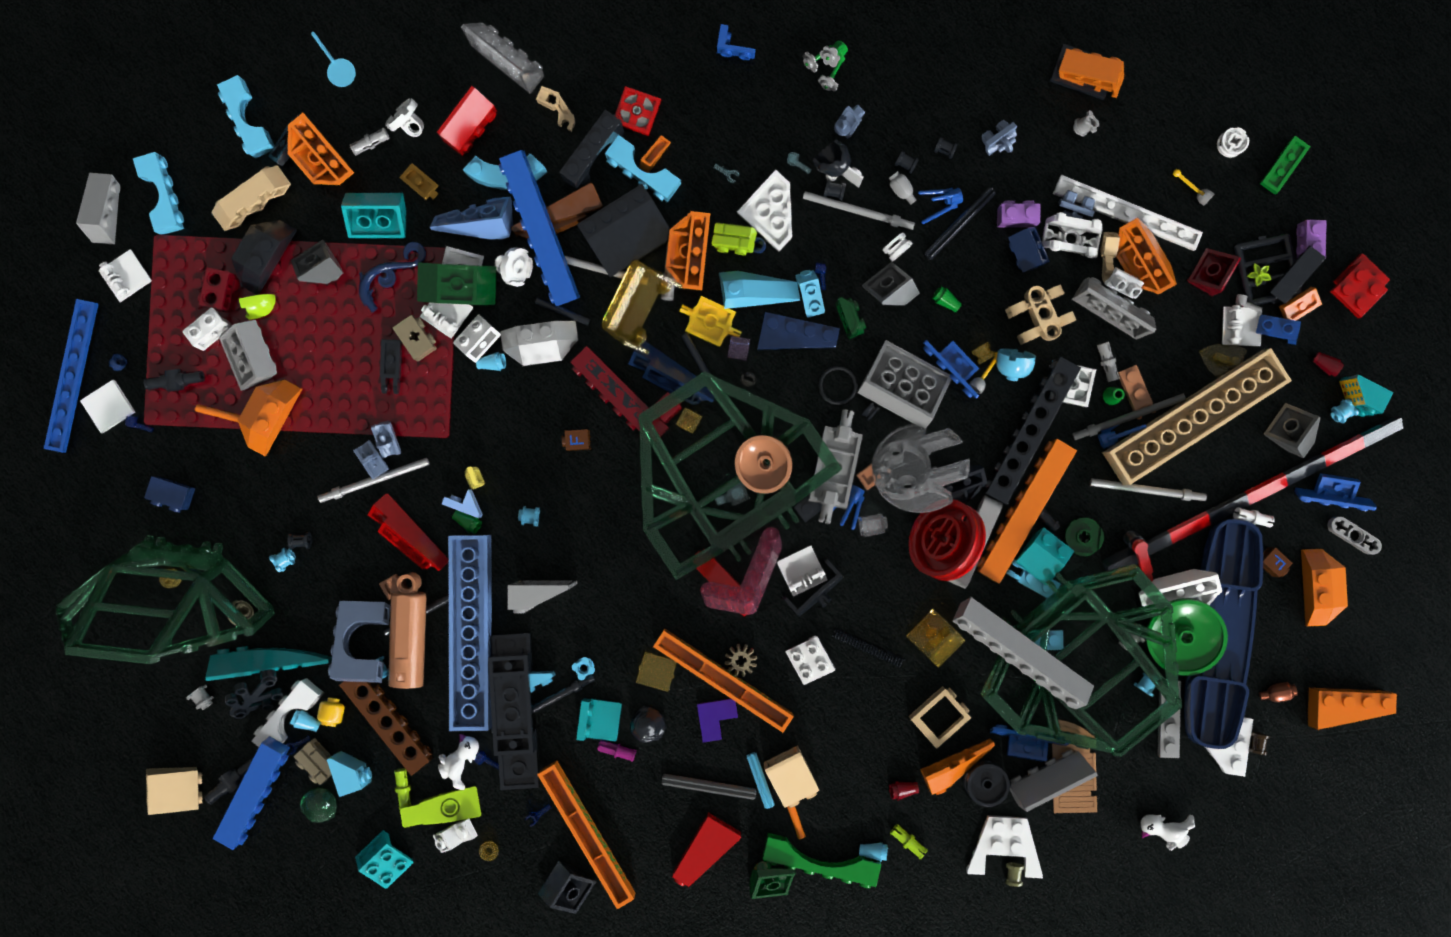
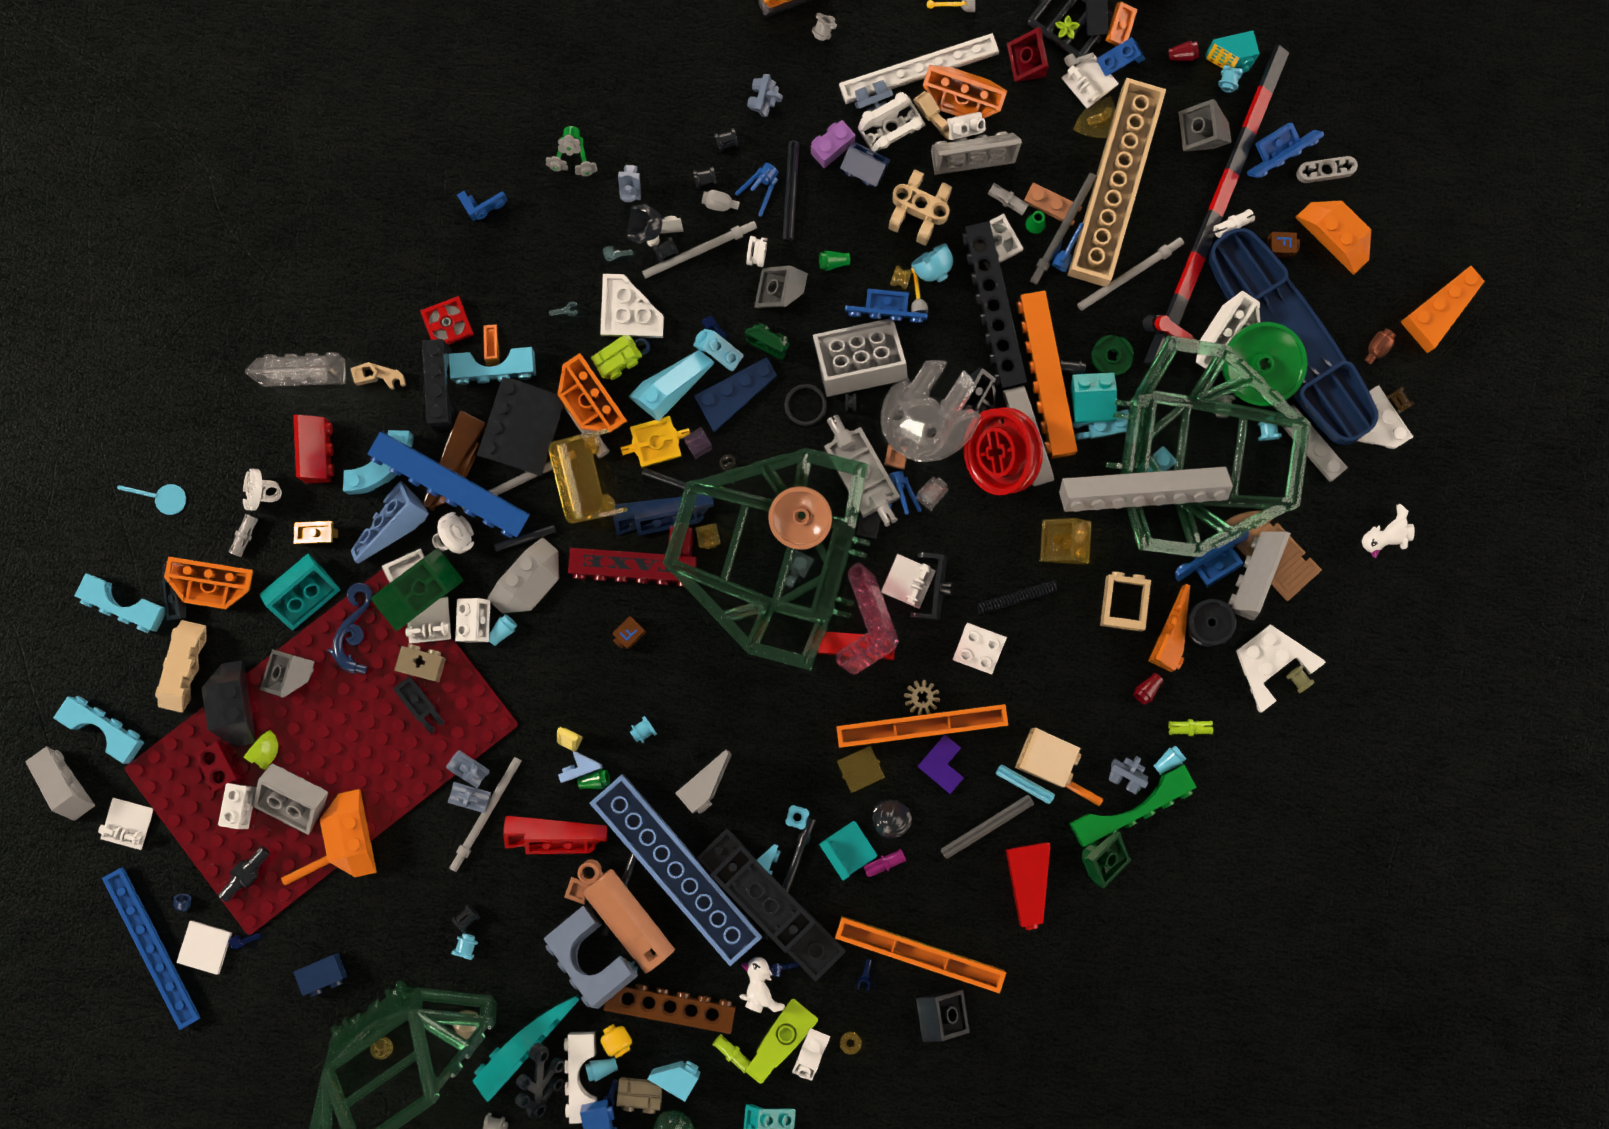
camera: 40 degrees left, 5 degrees down
none -> sand blue hips [1109,756,1148,794]

